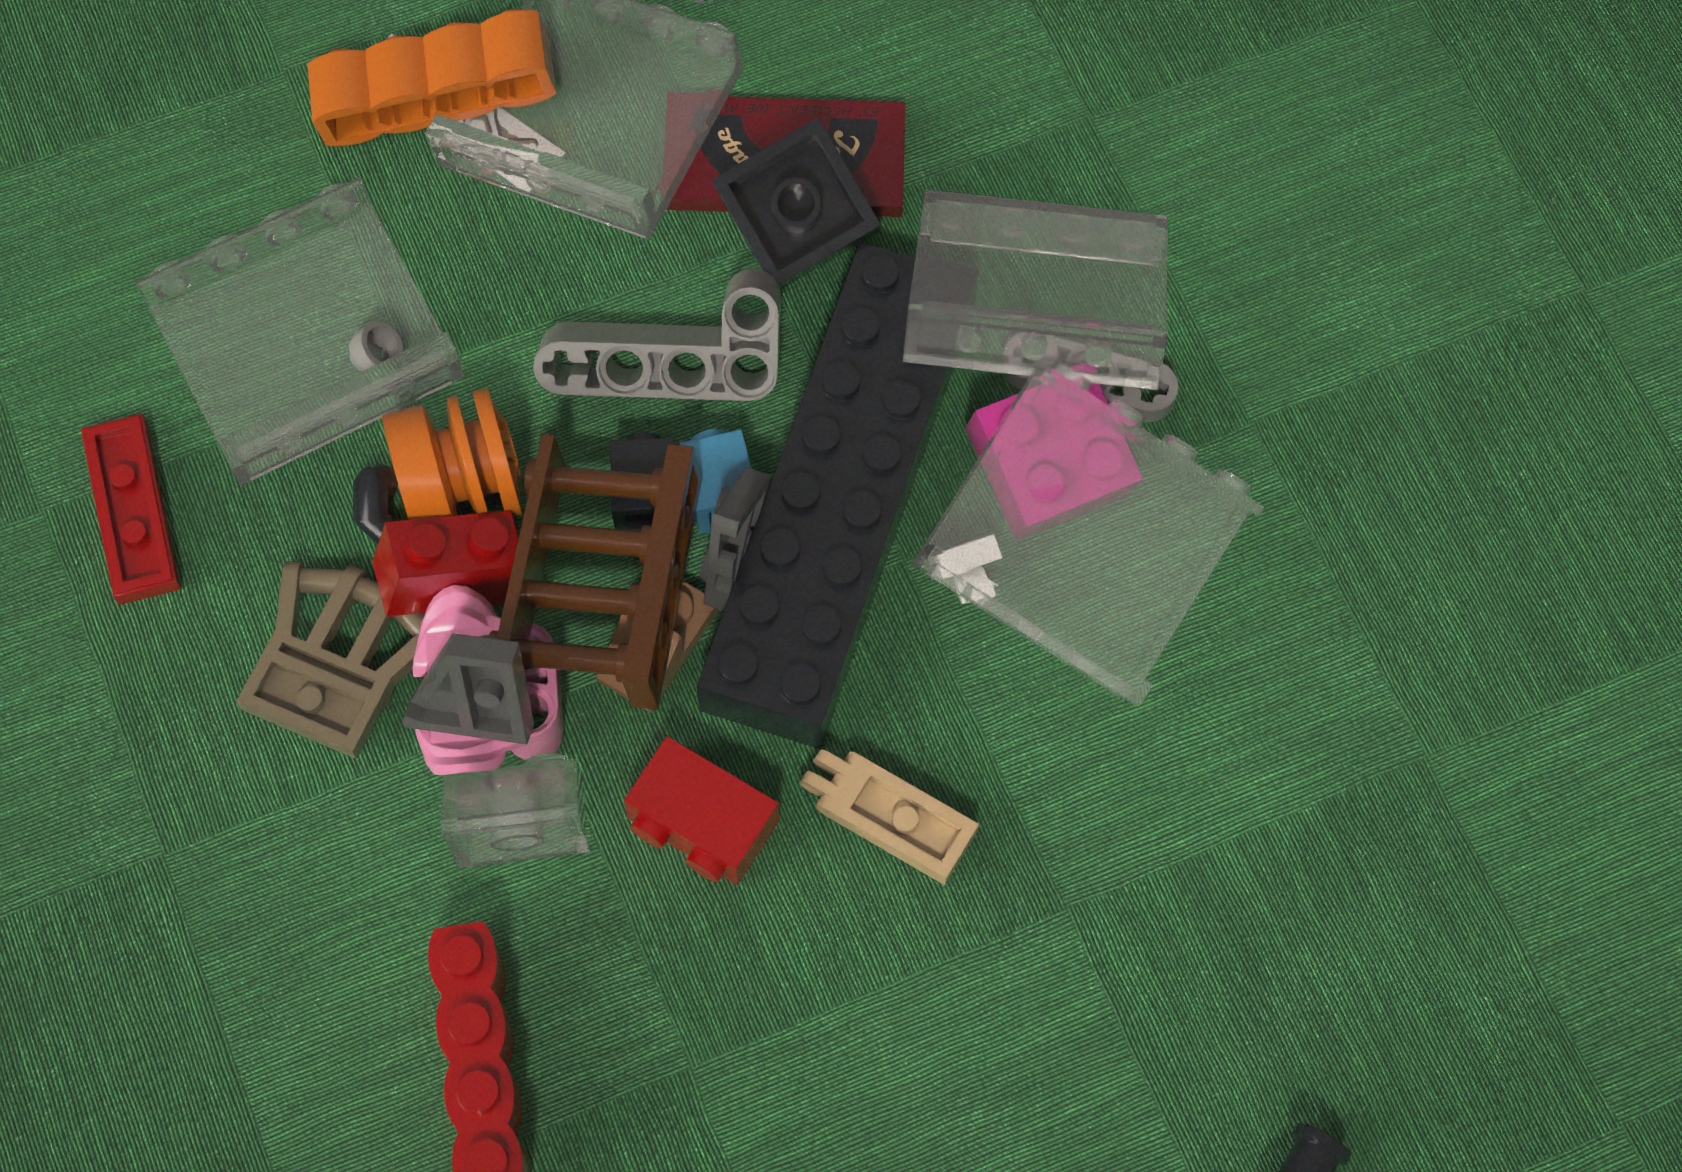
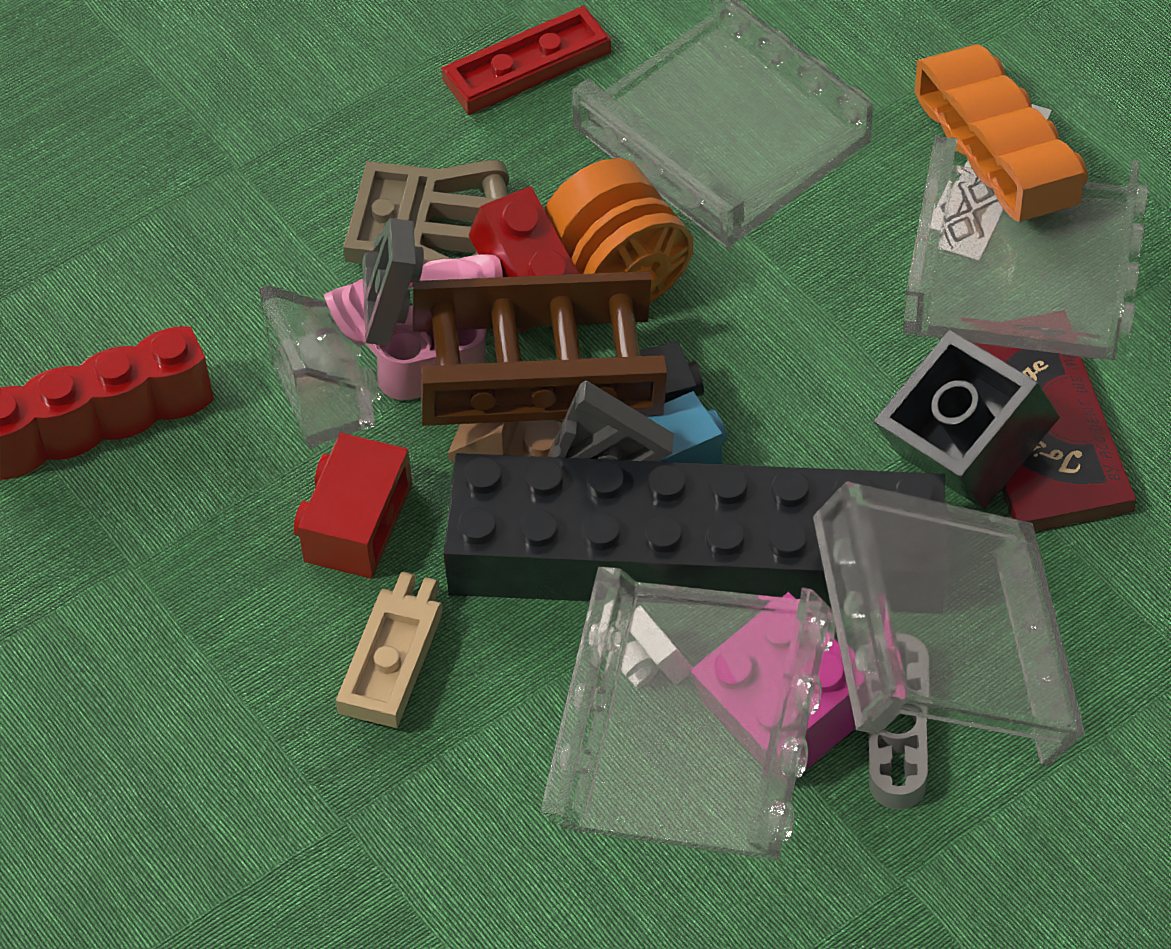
camera: 80 degrees right, 15 degrees down
light grey hinge [349,321,404,375] -> none
light grey beam [533,268,781,401] -> none

